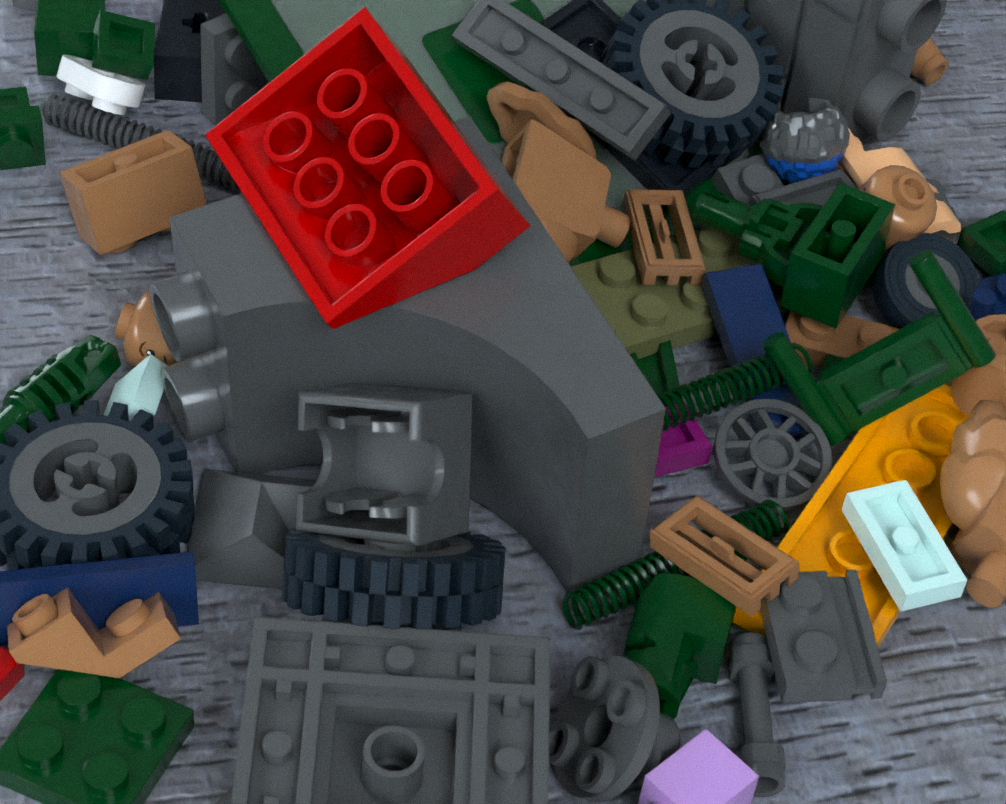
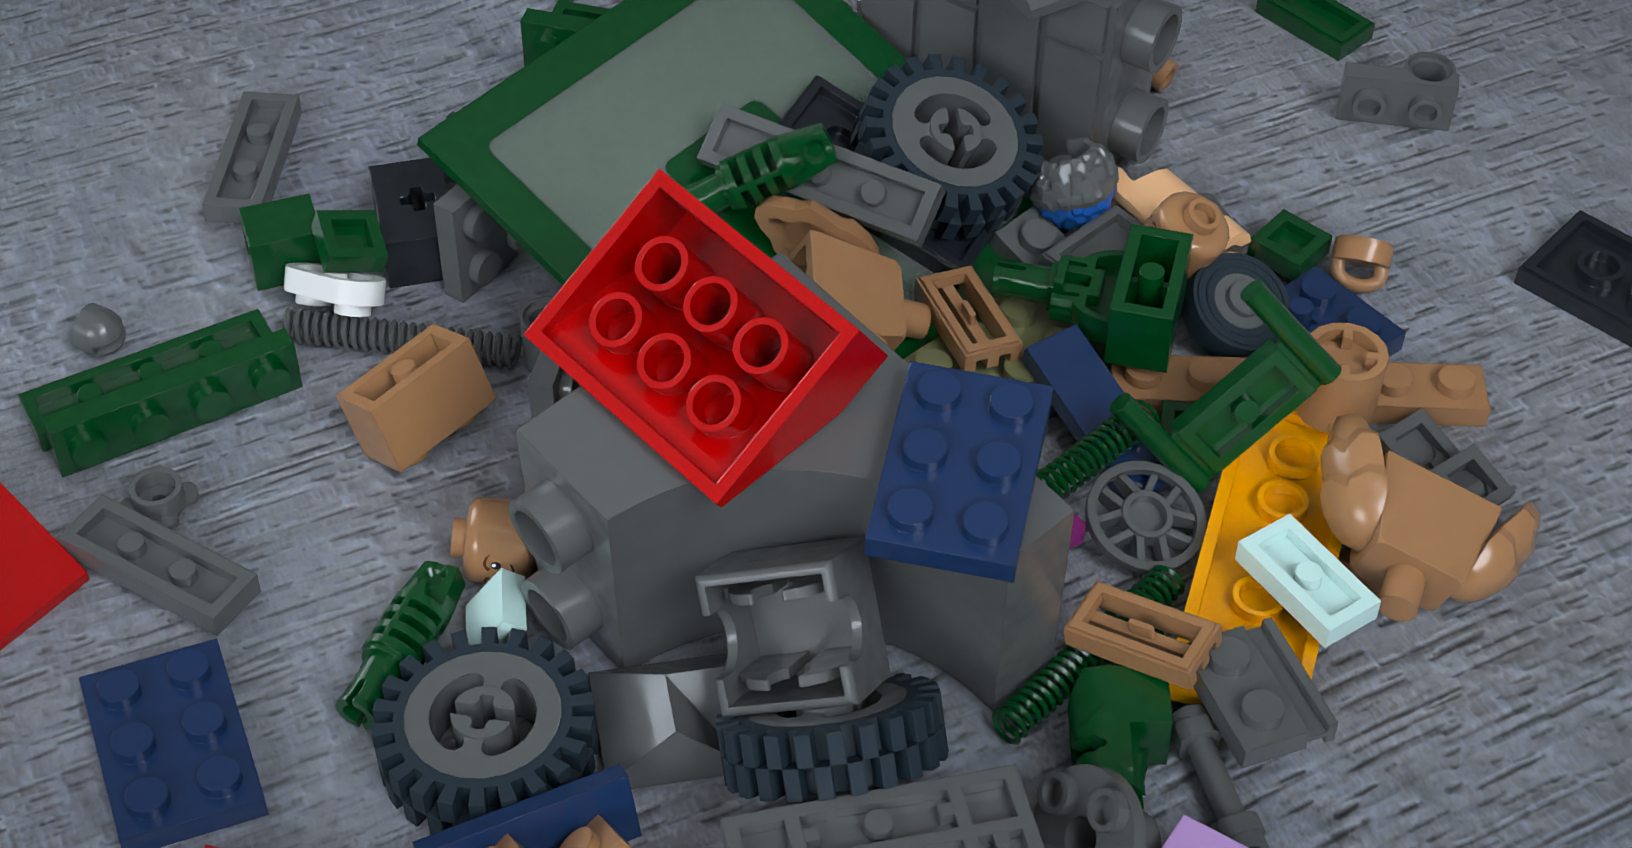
camera: 10 degrees left, 0 degrees up
none -> dark green hinge [683,123,837,214]
none -> dark blue plate [865,361,1054,583]

